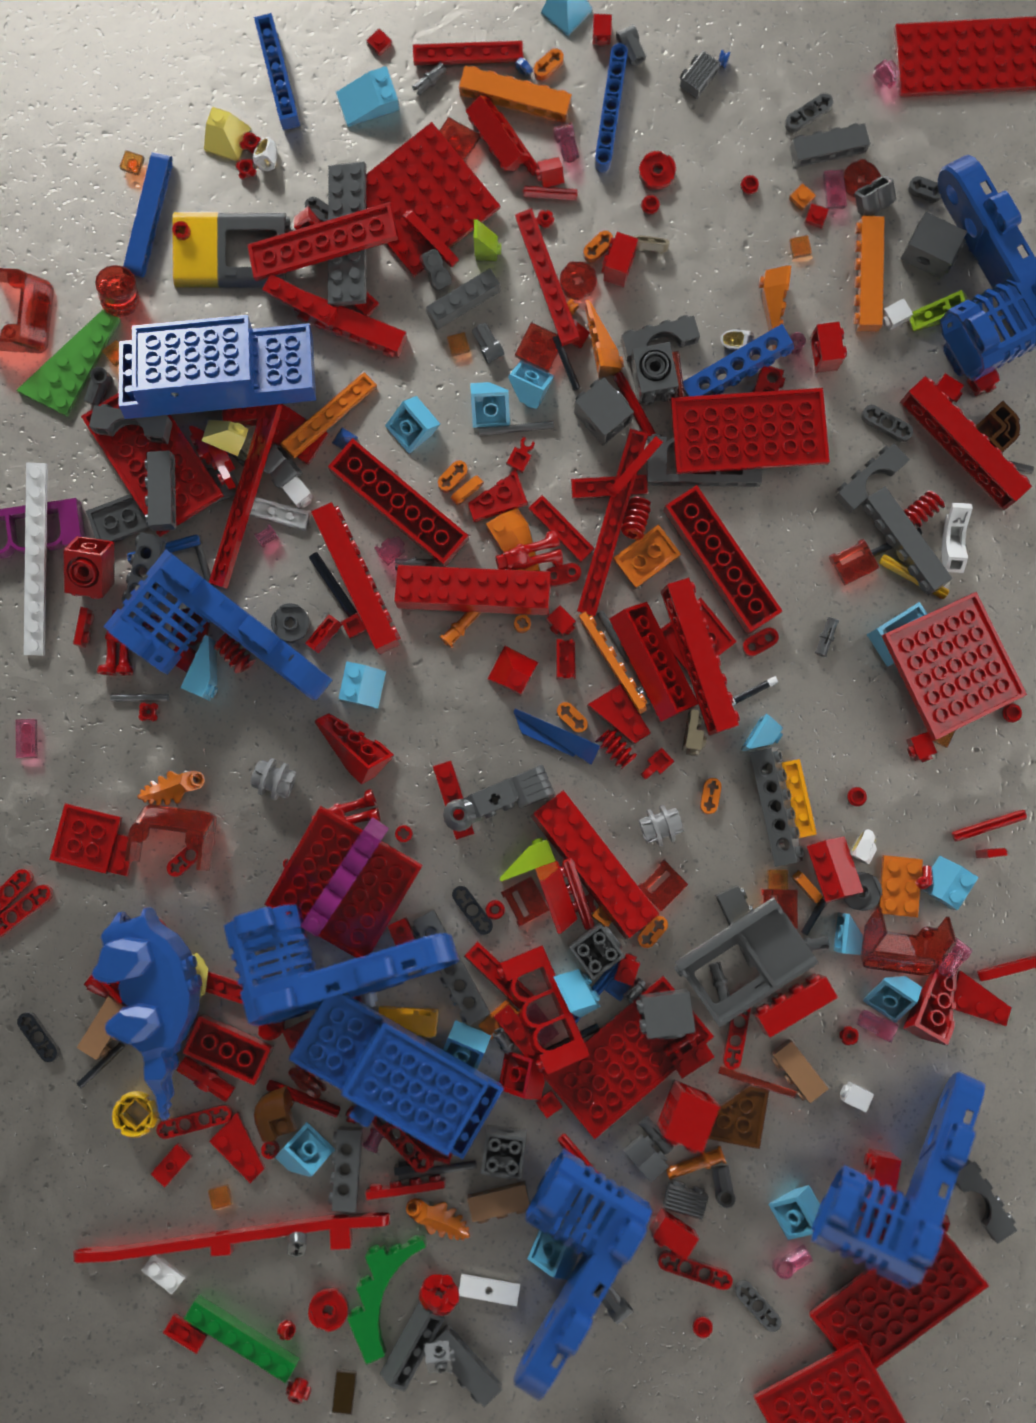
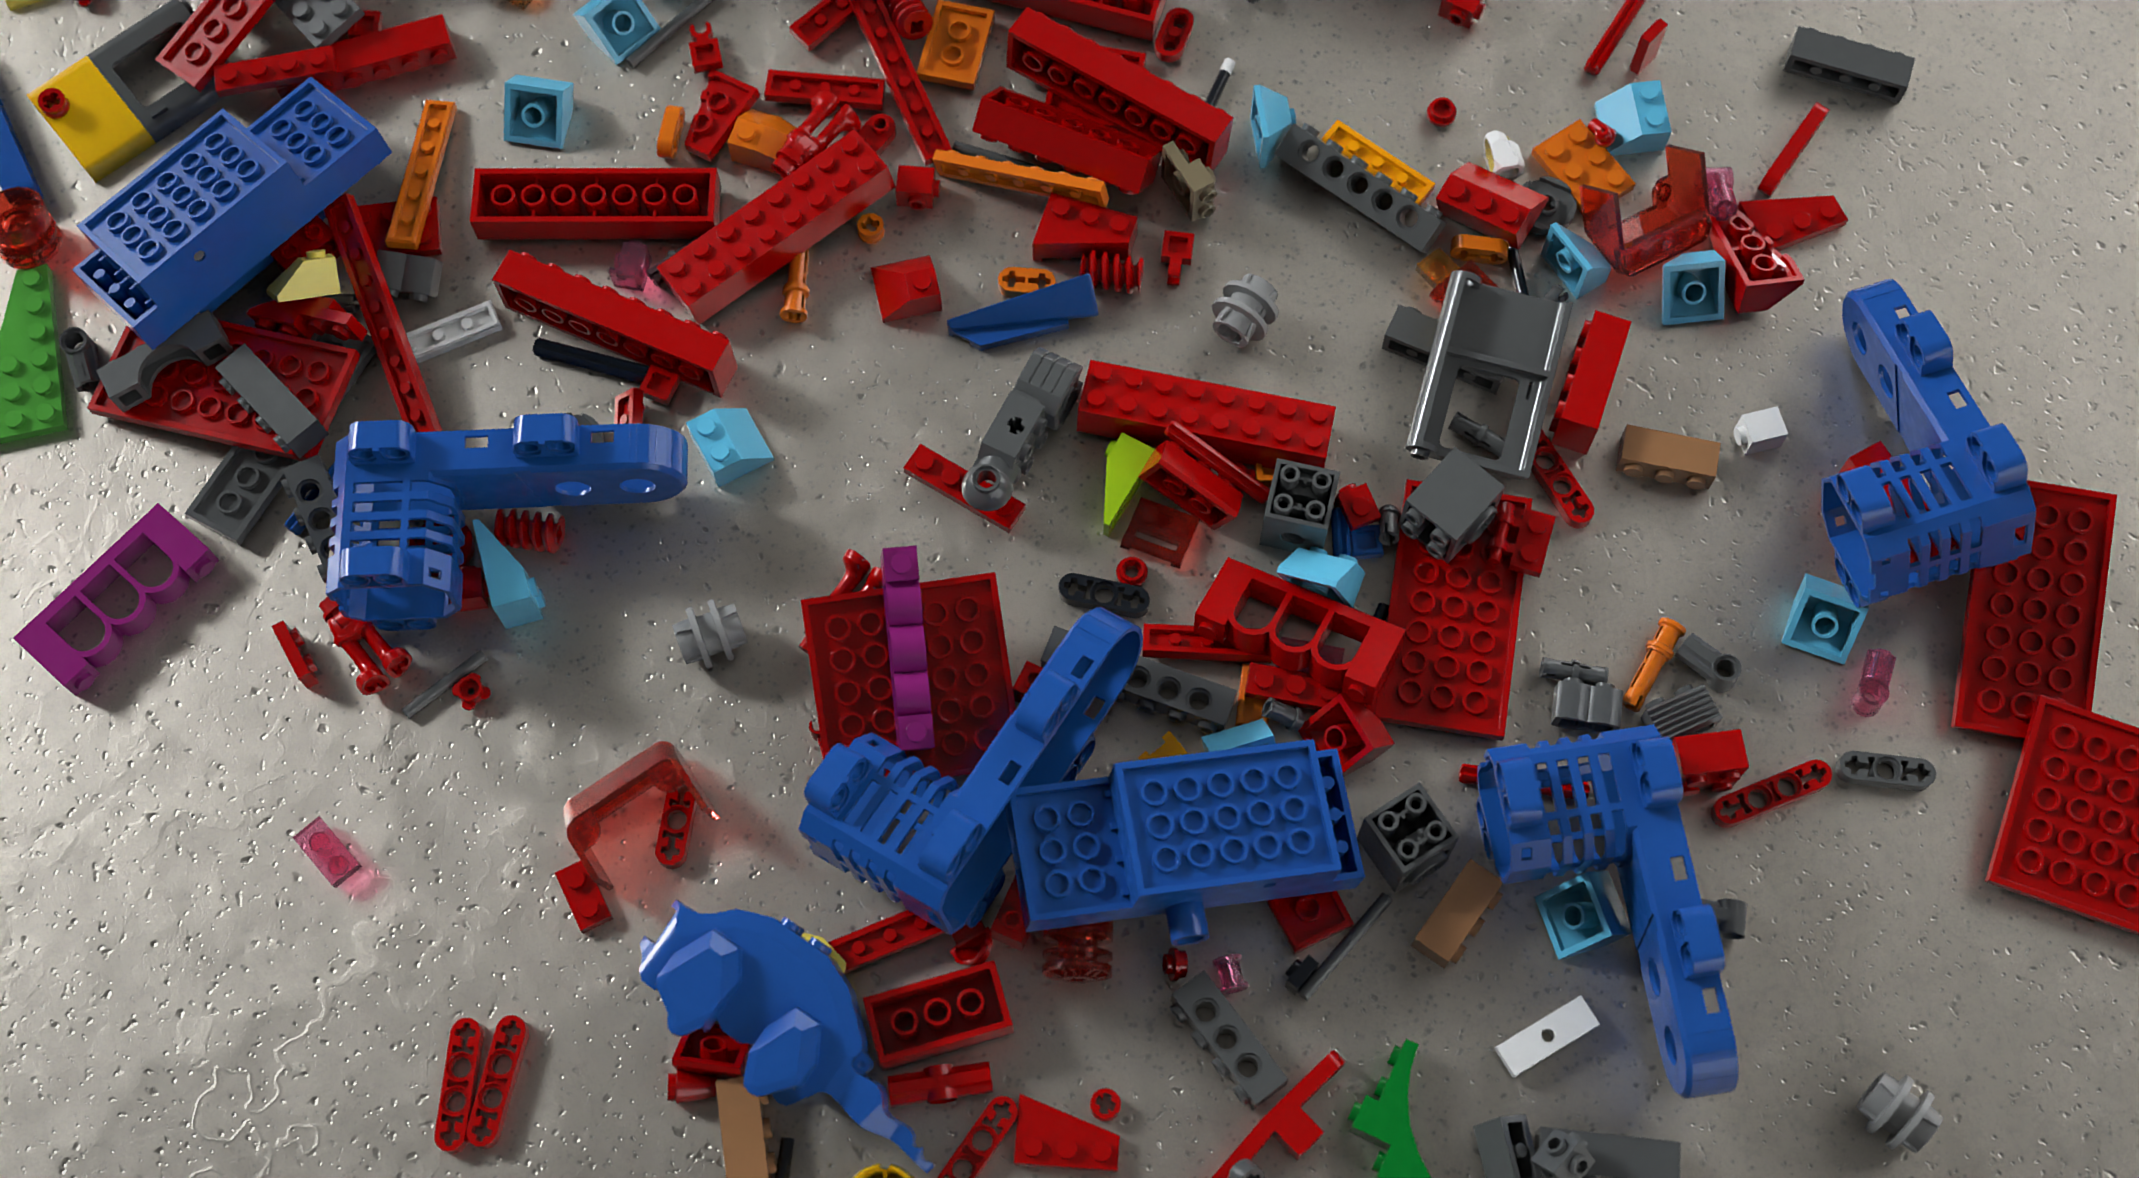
camera: 40 degrees left, 15 degrees down
white plate [24,462,48,656] -> none
red plate [49,803,123,874] -> none
red brick [63,536,115,599] -> none
clear orange plate [102,339,119,367] -> none
orange plant [137,771,205,806] -> none
clear pink bush [254,524,279,548] -> none
reddish brown brick [254,1086,297,1142] -> none
red axle [266,1080,341,1117] -> none
medium azure slope [275,1122,335,1177] -> none
white brick [282,476,313,509] -> none
red wedge [315,713,394,785] -> none
blue slope [332,428,358,450] -> none
red plate [365,1175,446,1200] -> none
red beam [372,1115,435,1173] -> none
red bush [395,825,413,843] -> none
orange plant [406,1198,470,1240] -> none
red plate [419,1274,459,1316] -> none
orange beam [438,460,468,493] -> none
red plate [535,1090,563,1118] -> none
red hinge [556,639,576,679] -> none
orange beam [637,916,668,948] -> none
clear red plate [638,860,688,912] -> none
red brick [657,1079,720,1154] -> none
red plate [693,1317,713,1338] -> none
orange beam [700,778,721,814] -> none
reddish brown plate [708,1085,770,1149] -> none
clear red bar [718,1066,797,1099] -> none
red plate [839,1026,859,1046] -> none
clear pink piece [857,1009,899,1043] -> none
dark grey arch [955,1159,1017,1244] -> none

